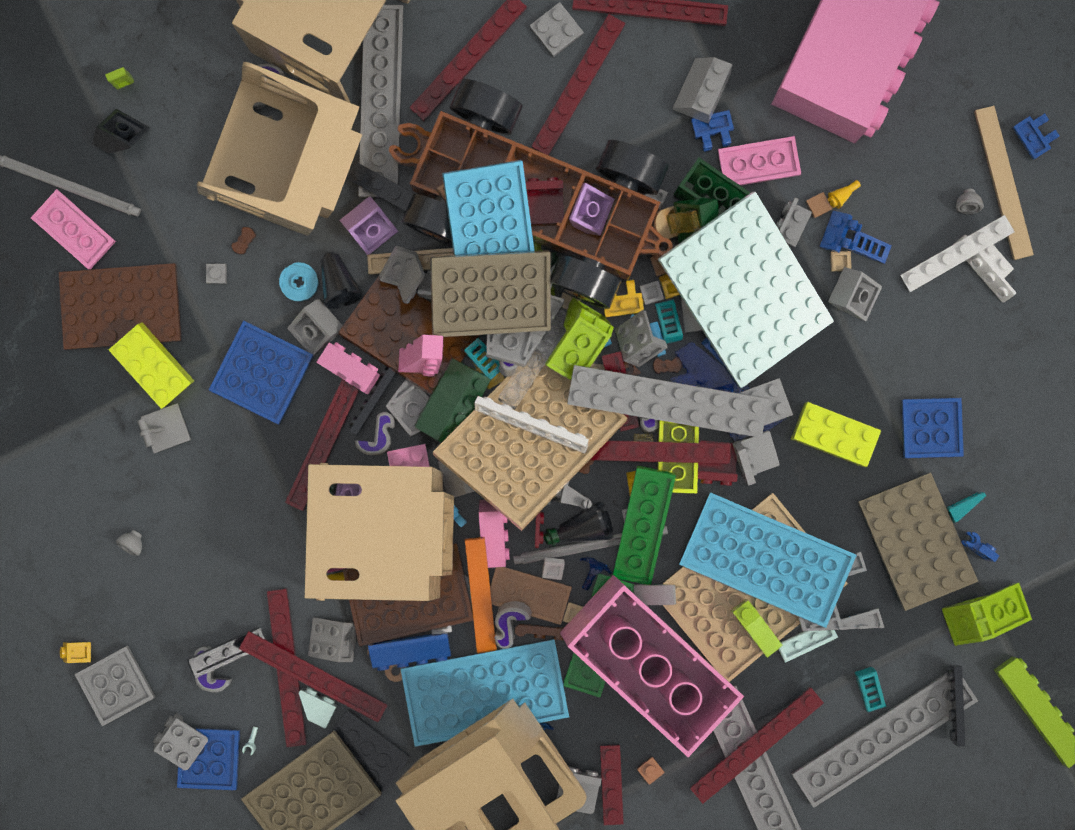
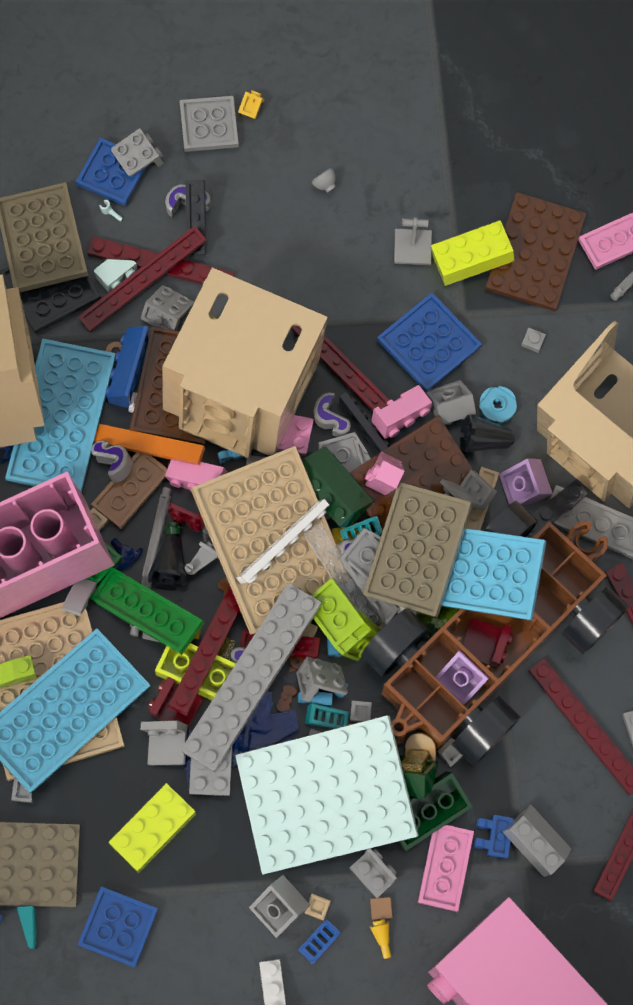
camera: 105 degrees right, 15 degrees down
reddish brown piece [231,227,256,255] -> none
reddish brown plate [515,623,564,640] -> none
white plate [542,558,565,580] -> none
yellow plate [604,280,644,317] -> none
blue plate [820,211,862,253] -> none

